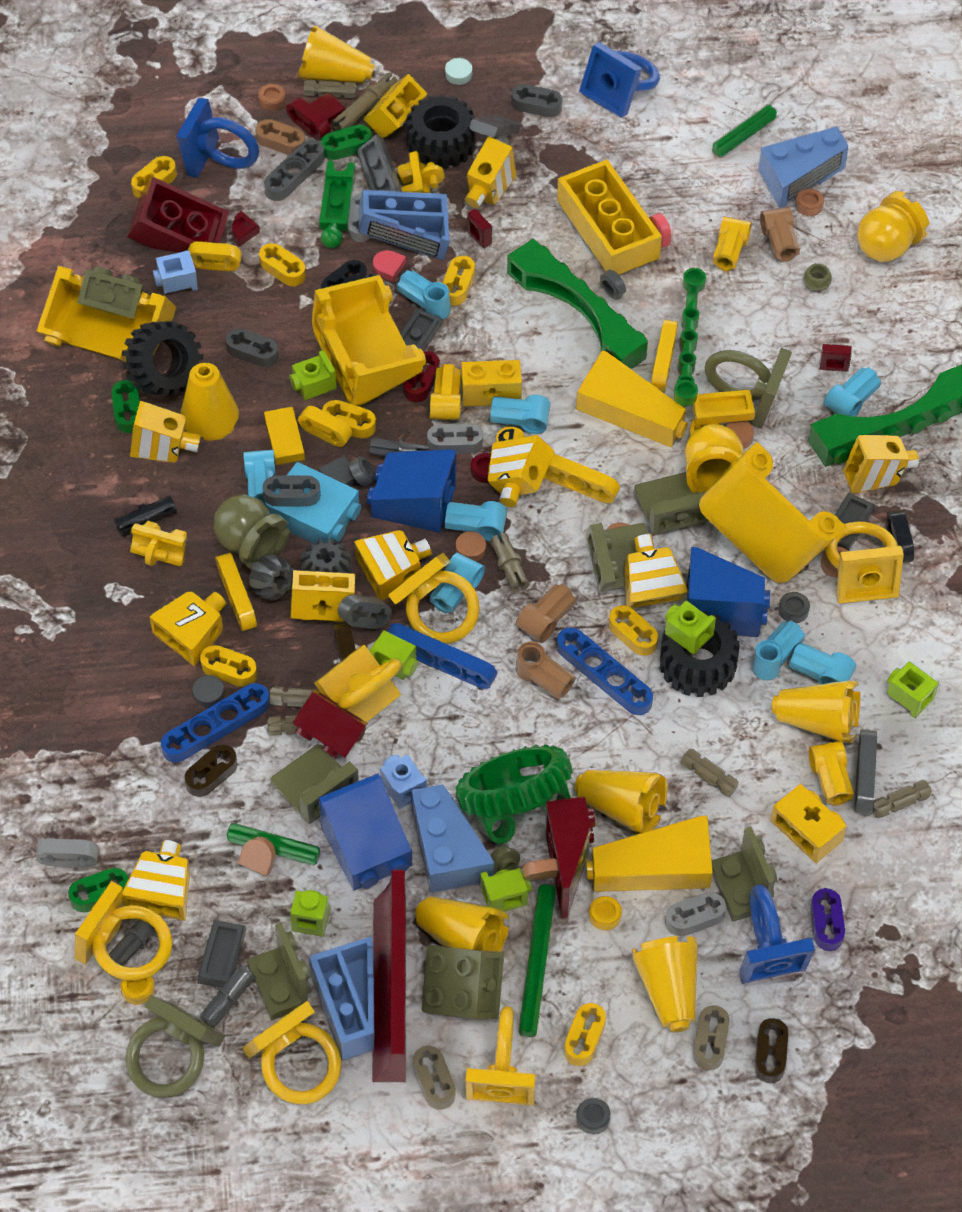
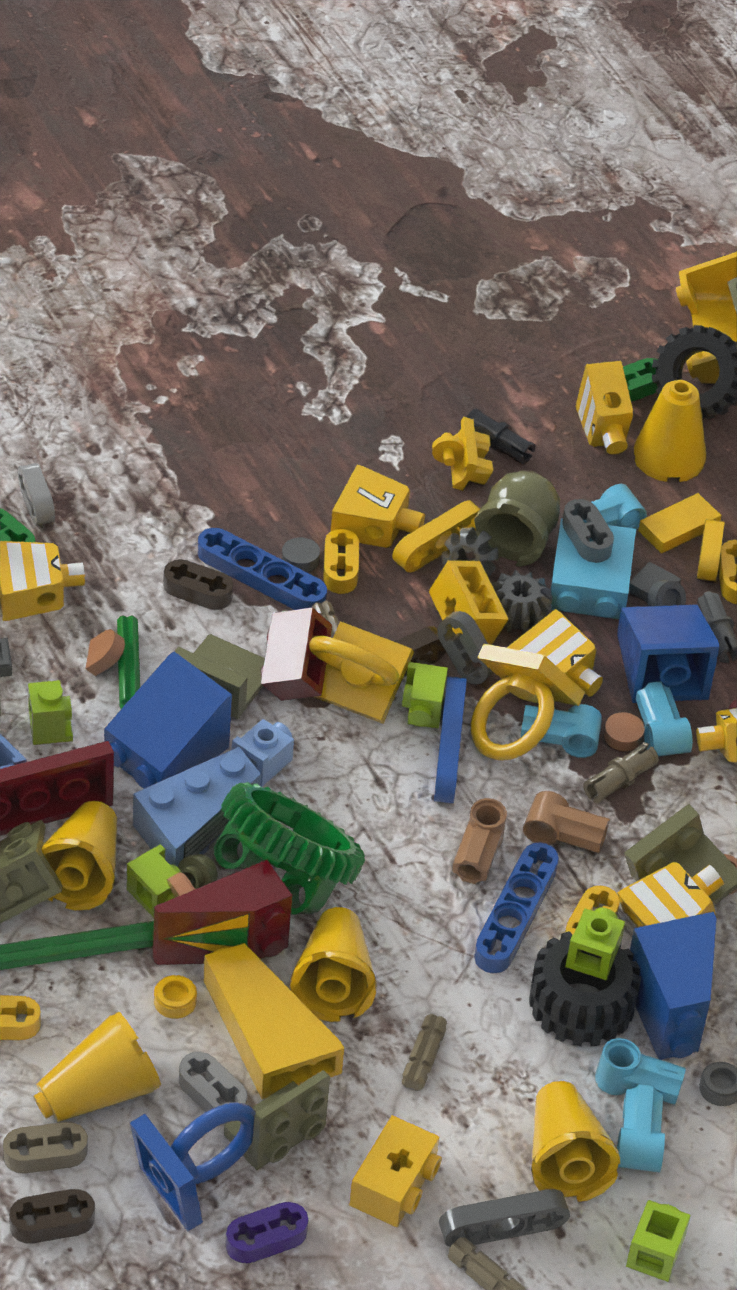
camera: 65 degrees right, 10 degrees down
yellow piece [808,741,854,806] -> none

